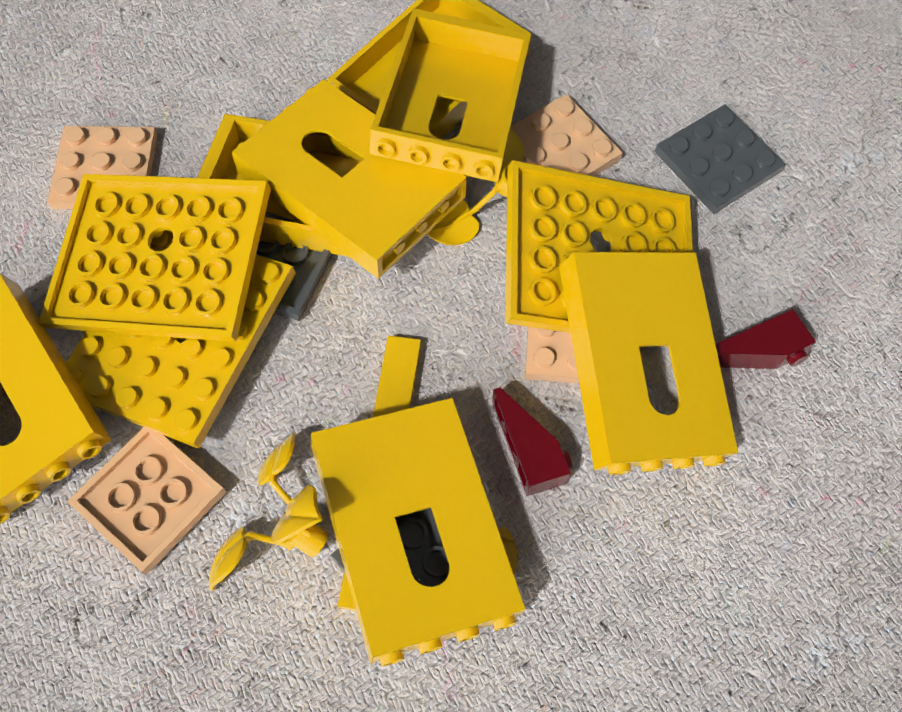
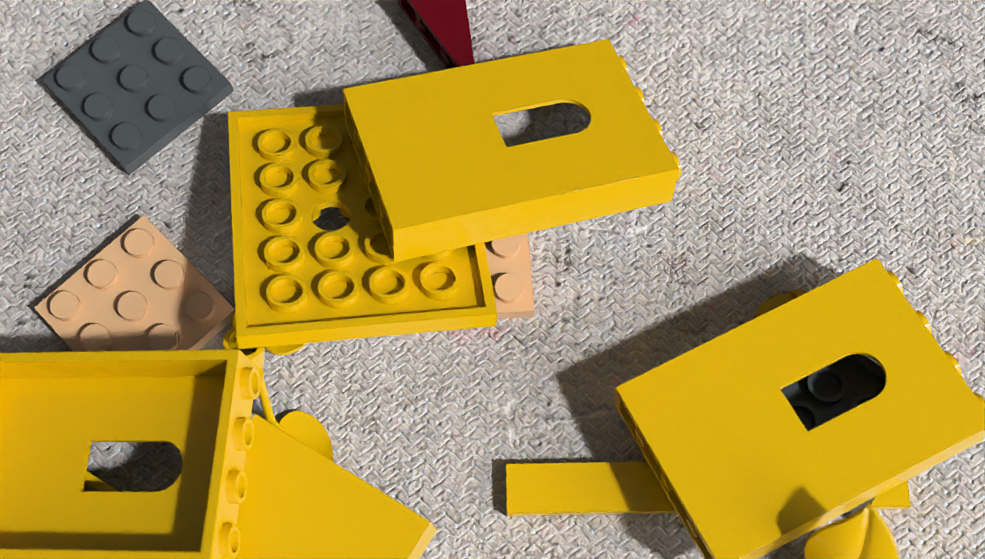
camera: 95 degrees left, 5 degrees up
dark red slope [492,387,573,496] -> none

